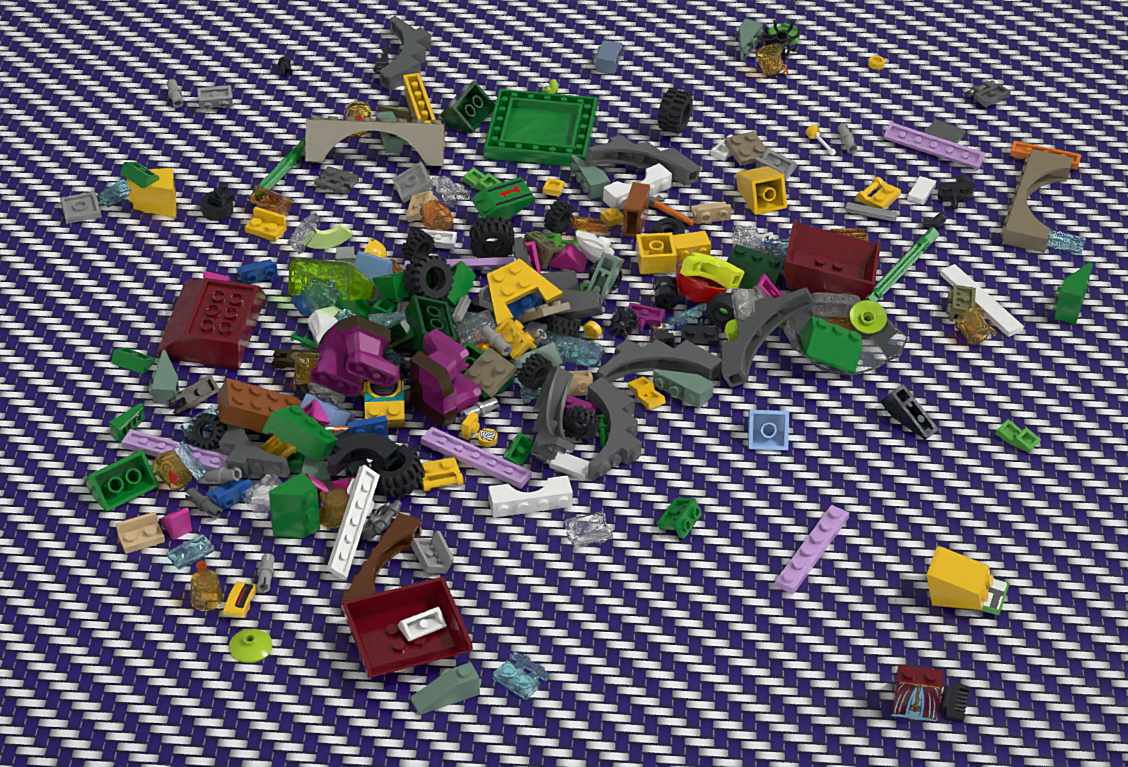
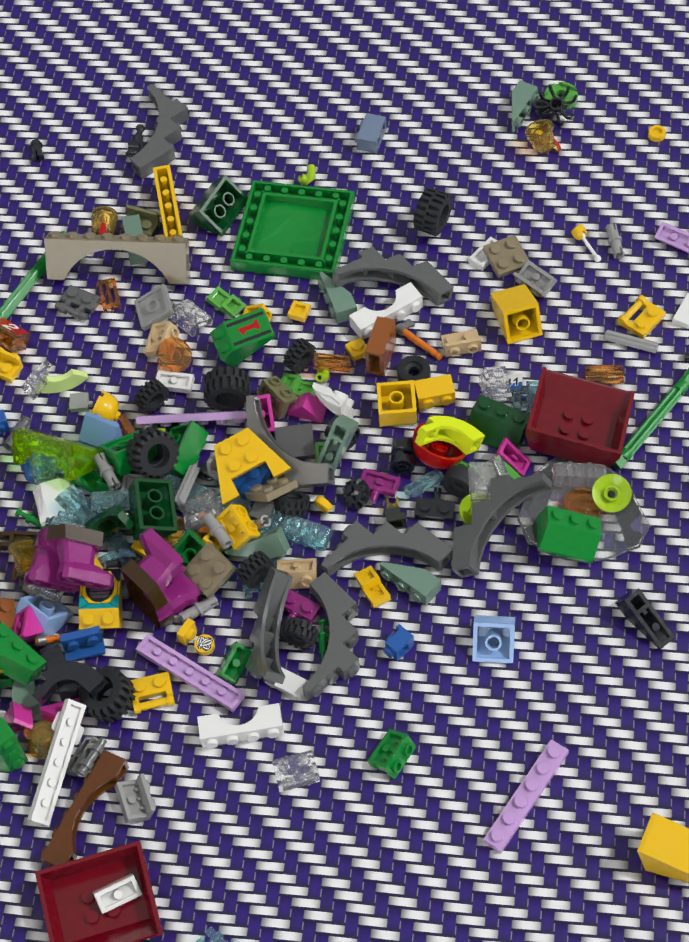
camera: 10 degrees right, 15 degrees up
none -> dark grey pin [2,415,32,451]
none -> light grey pin [93,453,121,491]
none -> clear orange tile [97,277,121,312]
none -> blue brick [383,624,414,661]

